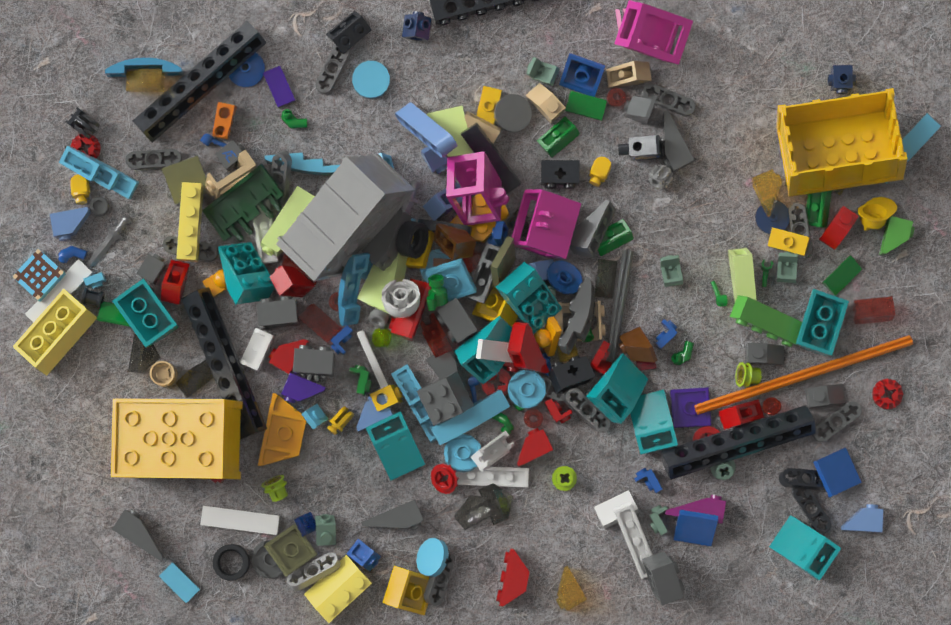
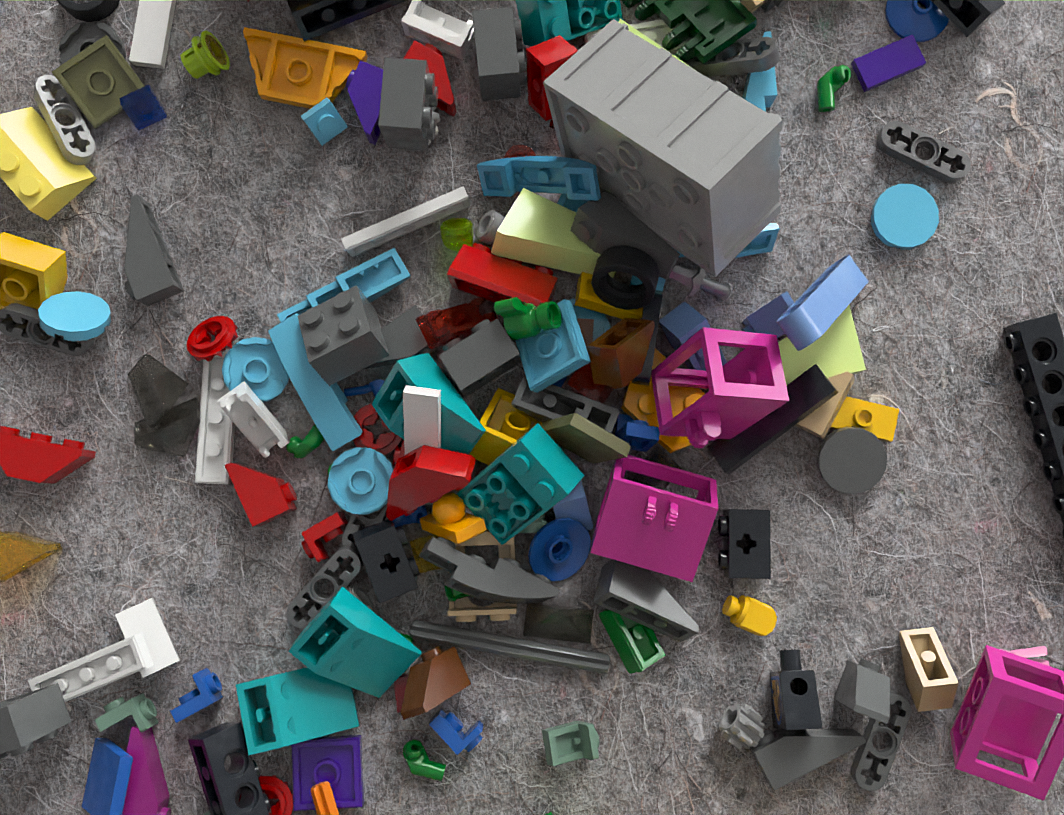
camera: 95 degrees right, 0 degrees up
clear red hinge [299,303,342,344] -> none
sand green bracket [315,514,336,546] -> none
black bracket [326,10,372,53] -> none
yellow arm [327,406,354,435] -> none
blue bracket [331,325,353,355] -> none
blue bracket [347,539,381,571] -> none
green bracket [349,365,372,396] -> none
medium blue slope [356,394,393,432] -> none
teal slope [366,411,426,481] -> none
yellow bracket [370,385,403,411] -> none
white cylinder [381,279,420,318] -> none
dark blue brick [402,11,431,41] -> none
clear red plate [524,409,543,428] -> none
sand green bracket [526,57,560,86] -> none
tan slope [526,83,566,124] -> none
green slope [536,116,580,158] -> none
lime piece [552,466,577,491] -> none
blue slope [559,53,605,97] -> none
green slope [565,91,607,121] -> none
red bracket [590,340,612,374] -> none
clear red plate [607,88,626,107] -> none

